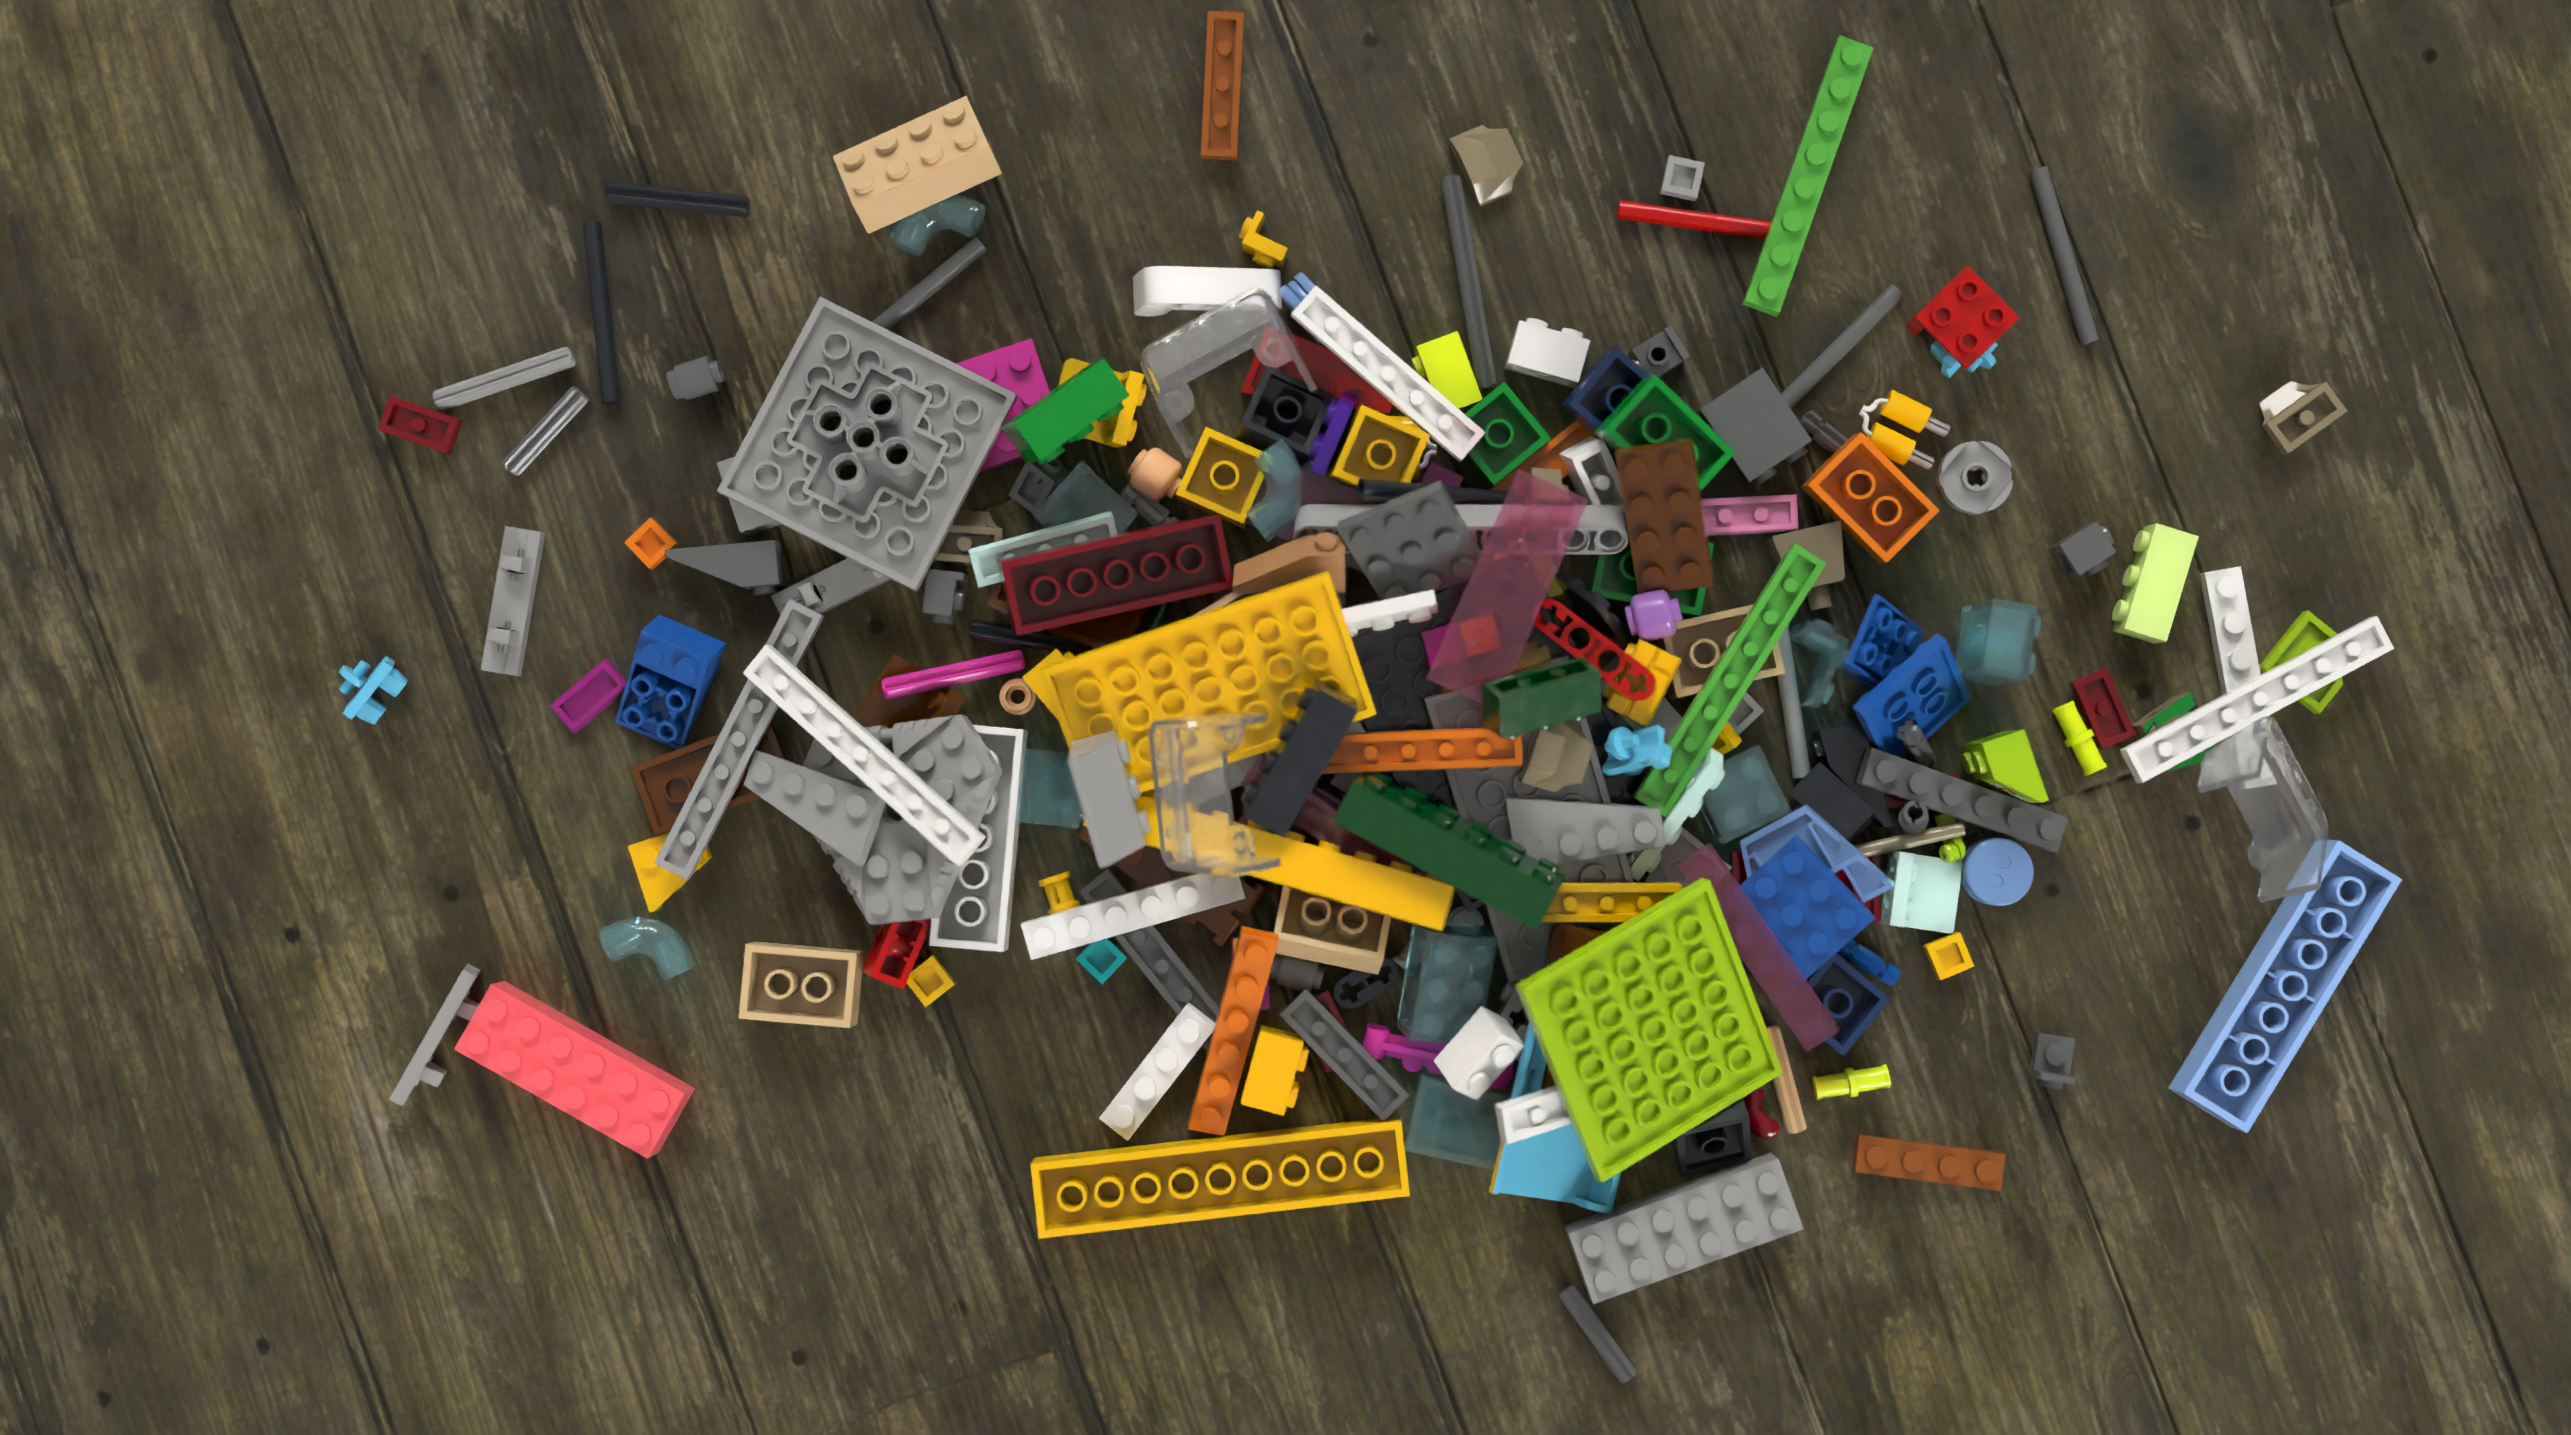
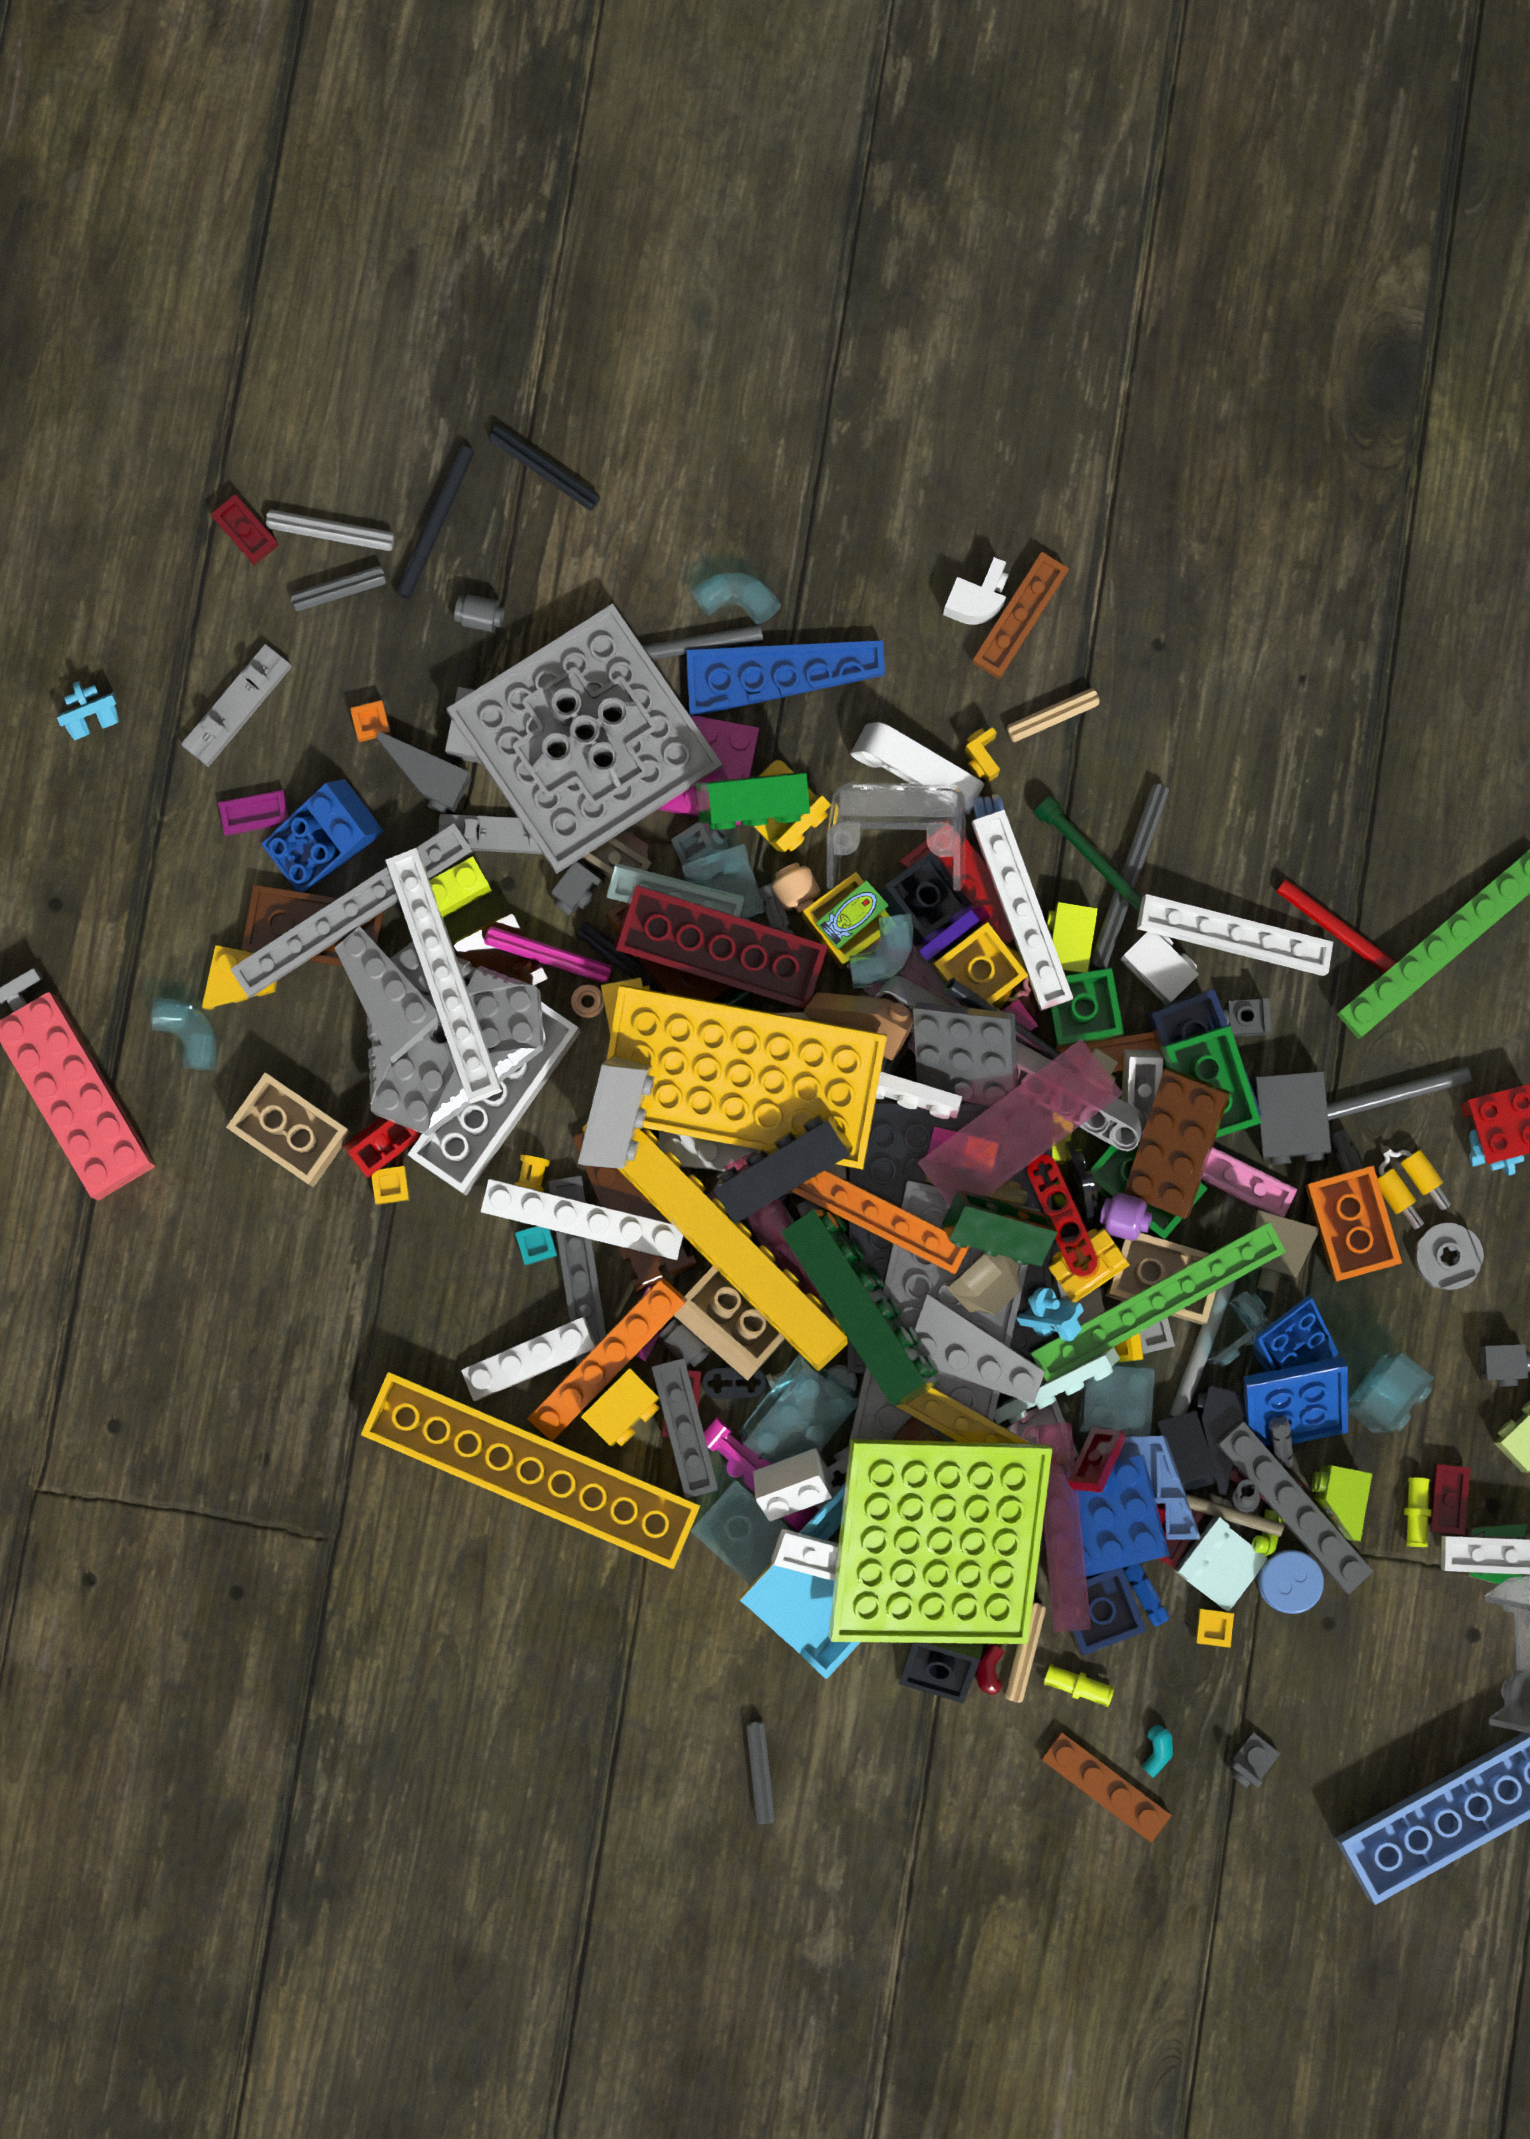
camera: 30 degrees right, 5 degrees down
tan brick [833,96,1002,234] -> none
clear light blue bracket [1019,749,1085,829] -> none
clear windscreen [1149,712,1281,877] -> none
dark tan slope [1448,125,1523,208] -> none
light grey brick [1563,1152,1804,1304] -> none
light grey plate [1659,155,1705,201] -> none
none -> neon yellow brick [430,857,492,919]
none -> blue wing [686,640,885,716]
none -> tile [816,880,888,950]
none -> white brick [943,557,1009,625]
none -> tan axle [1007,688,1100,742]
none -> dark green piece [1033,795,1142,912]
none -> dark red plate [1067,1428,1126,1493]
none -> white plate [1137,894,1333,976]
none -> teal arm [1141,1725,1173,1778]

